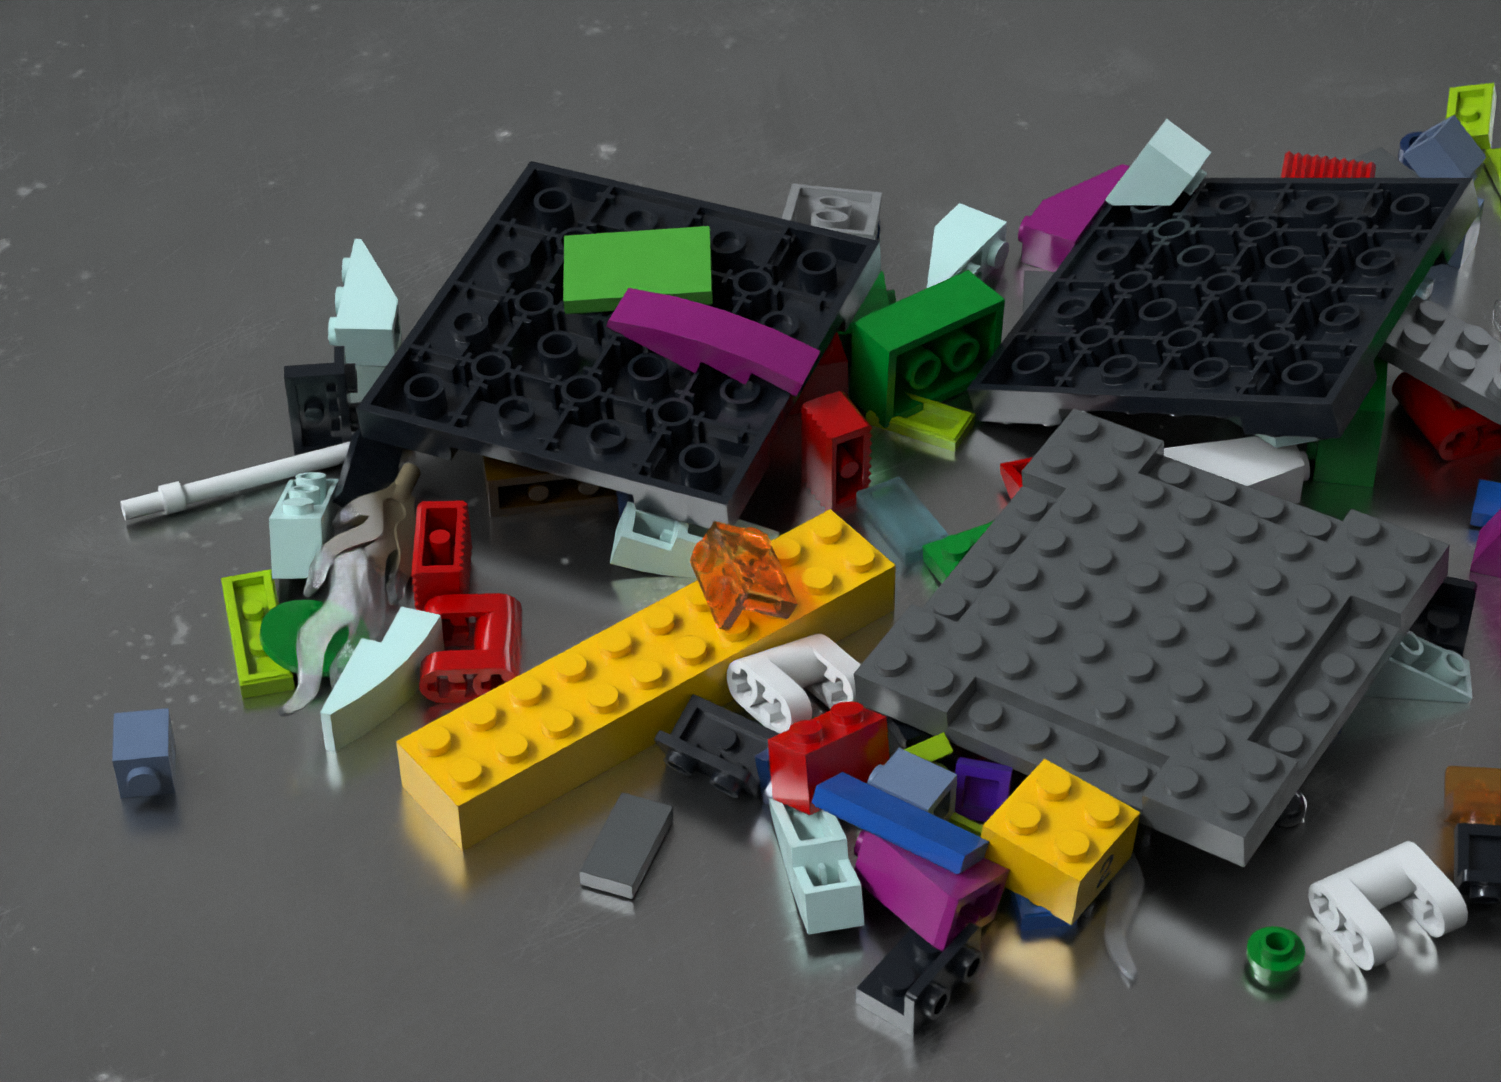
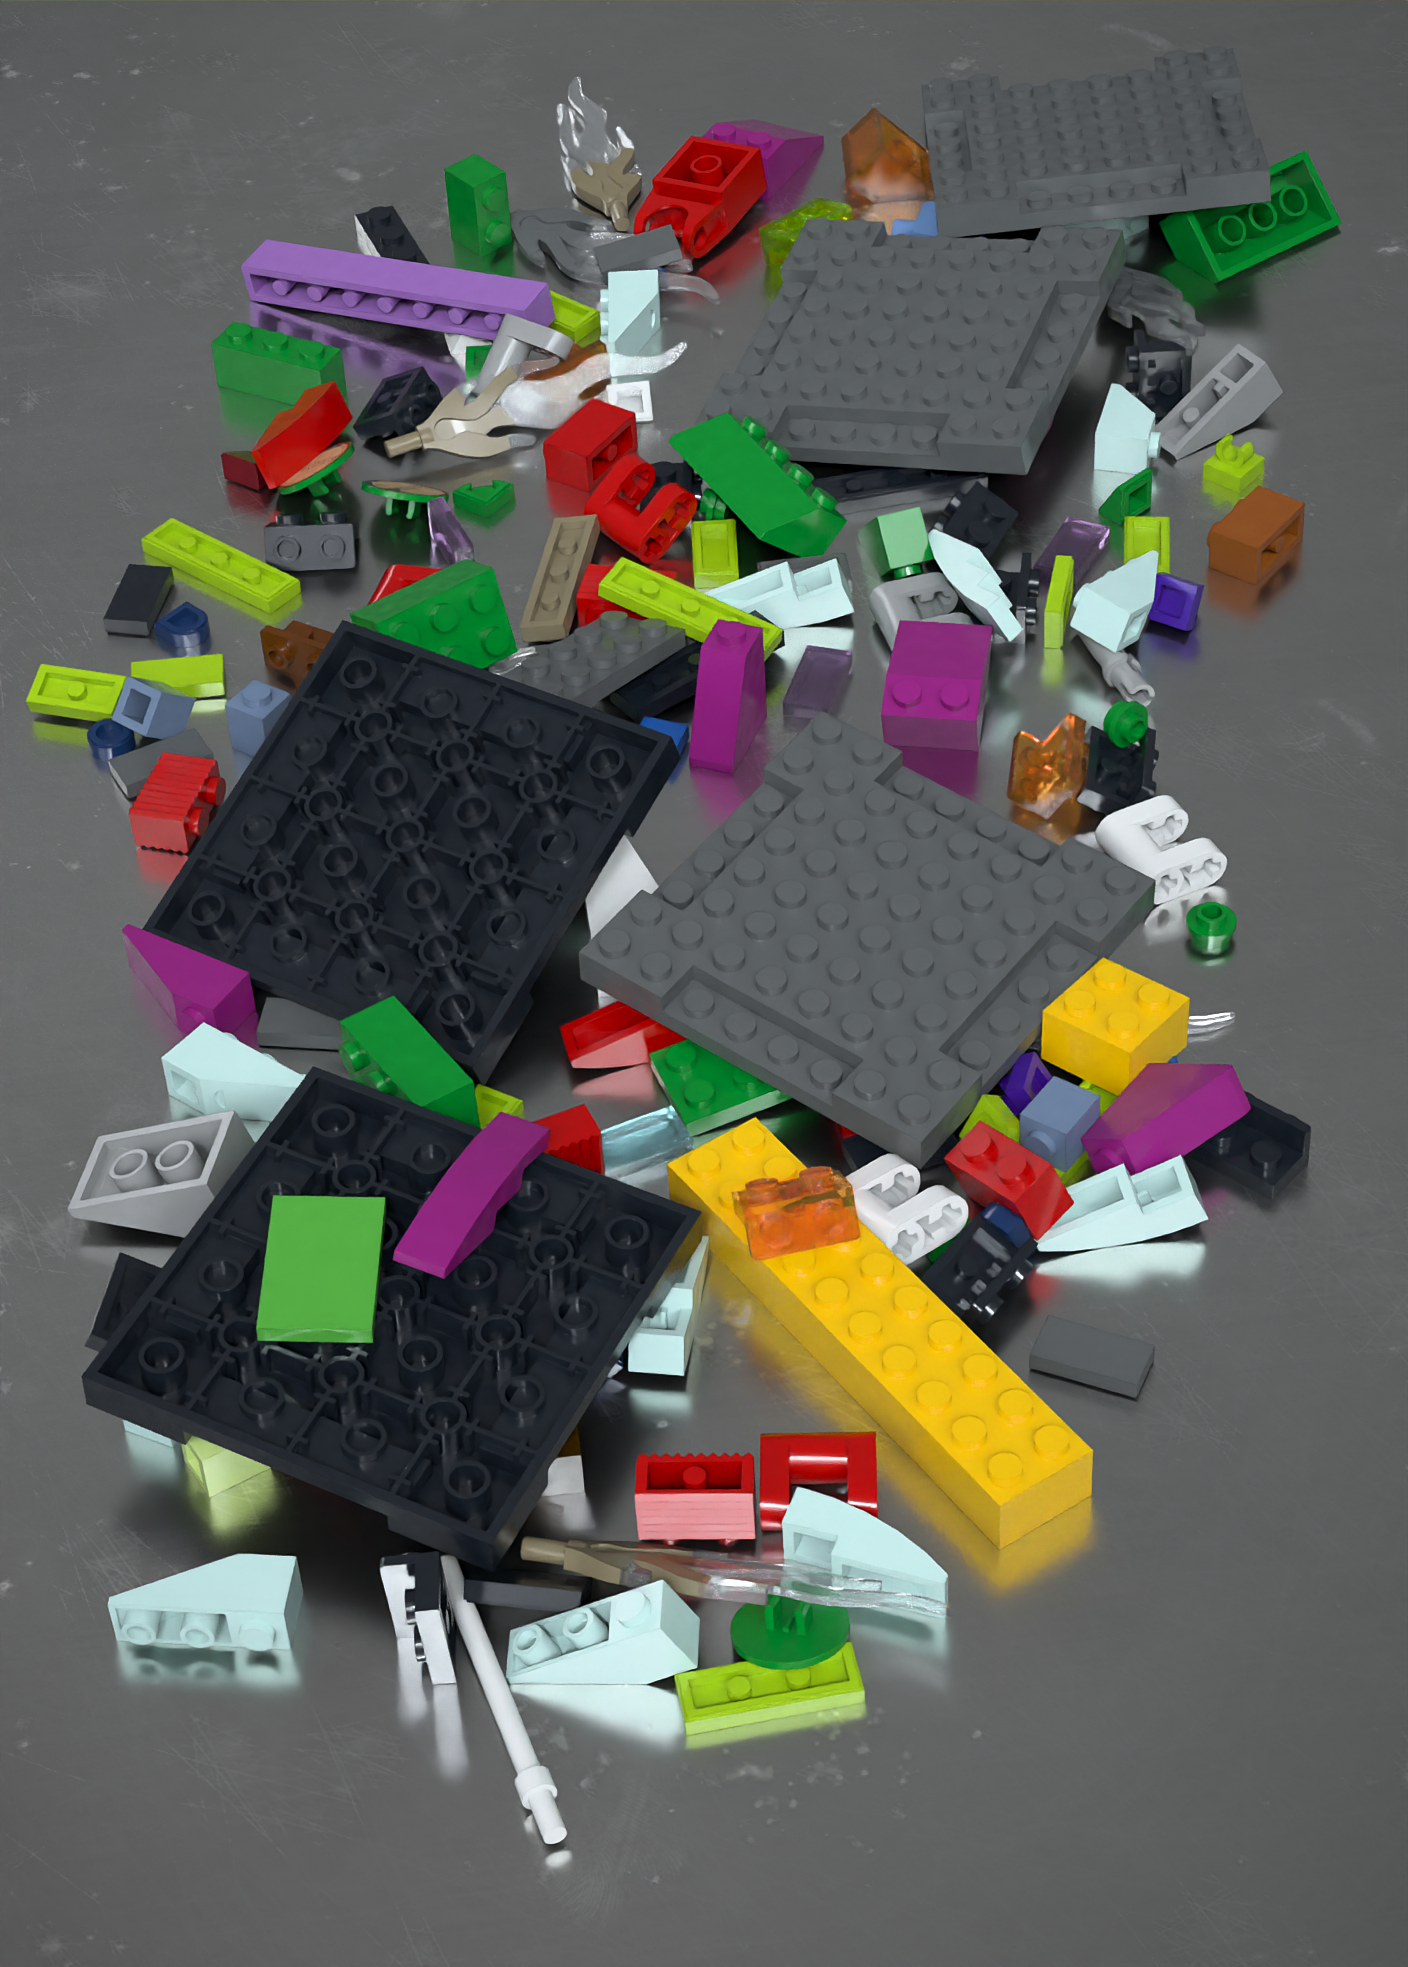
camera: 85 degrees left, 0 degrees up
sand blue brick [112,708,176,798] -> none
blue tile [812,772,989,874] -> none
light aqua slope [1105,119,1211,206] -> none

